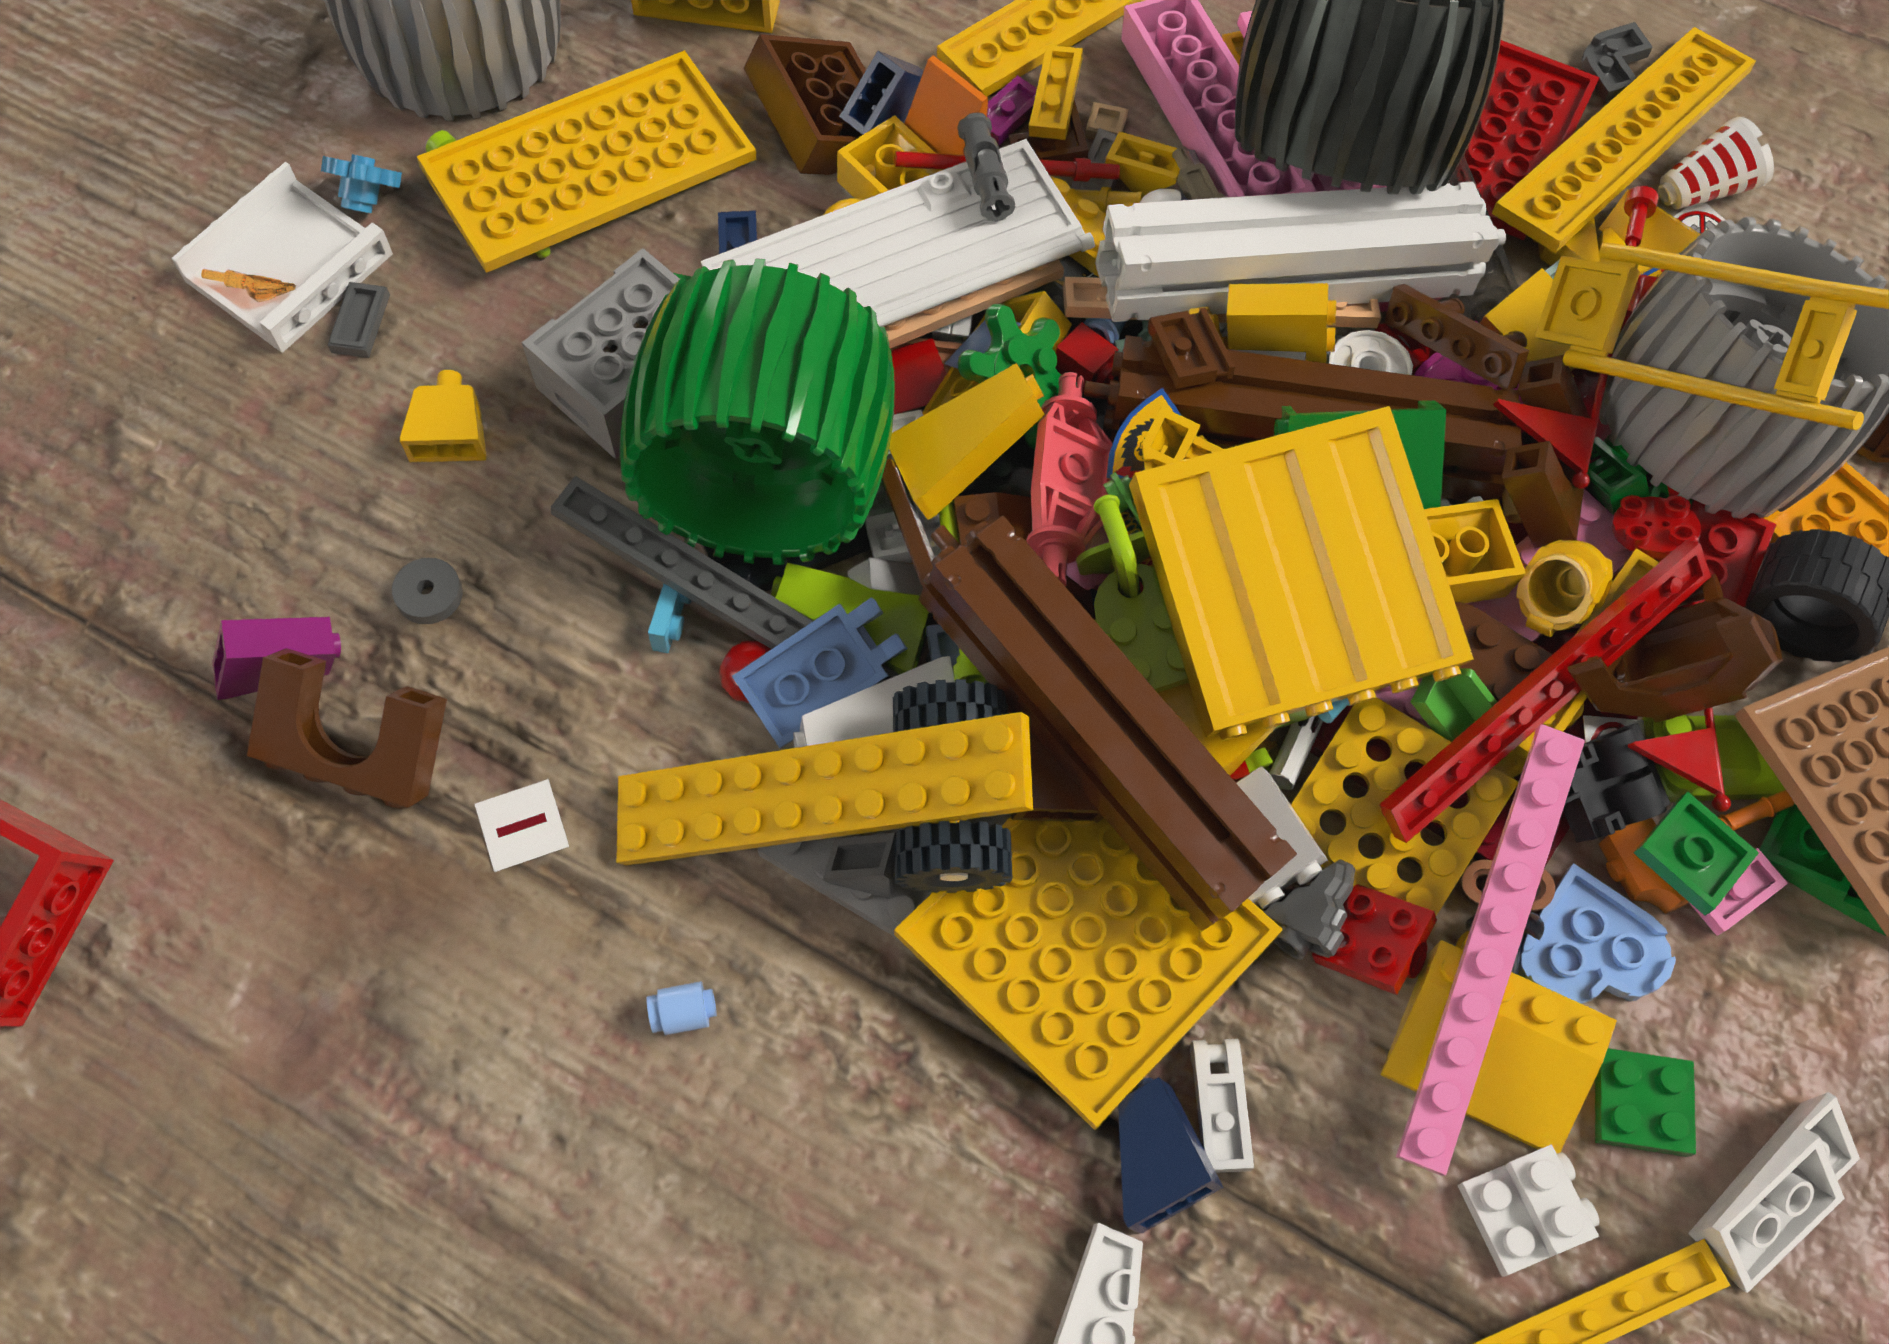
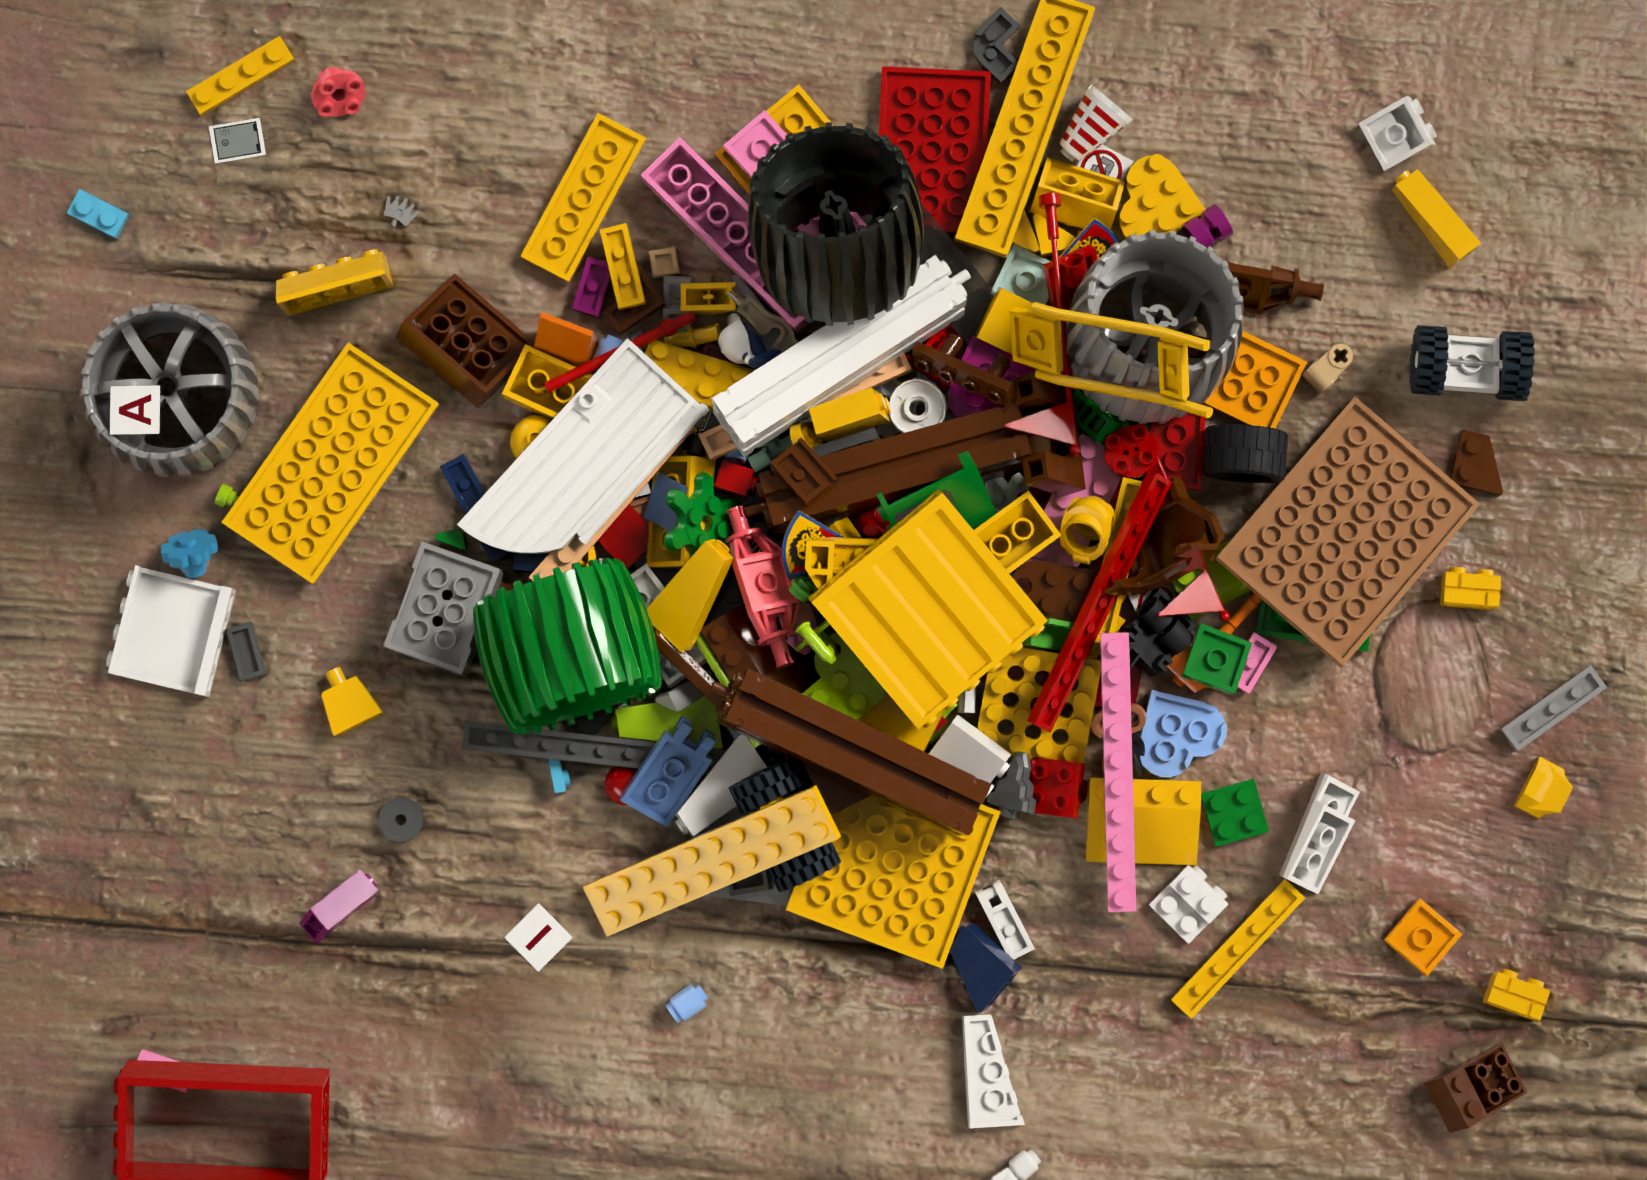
camera: 25 degrees left, 20 degrees up
clear orange hand [201,269,296,302] -> none
reddish brown arch [247,648,447,809] -> none
dark blue slope [839,51,923,135] -> none
dark grey piece [957,112,1015,222] -> none

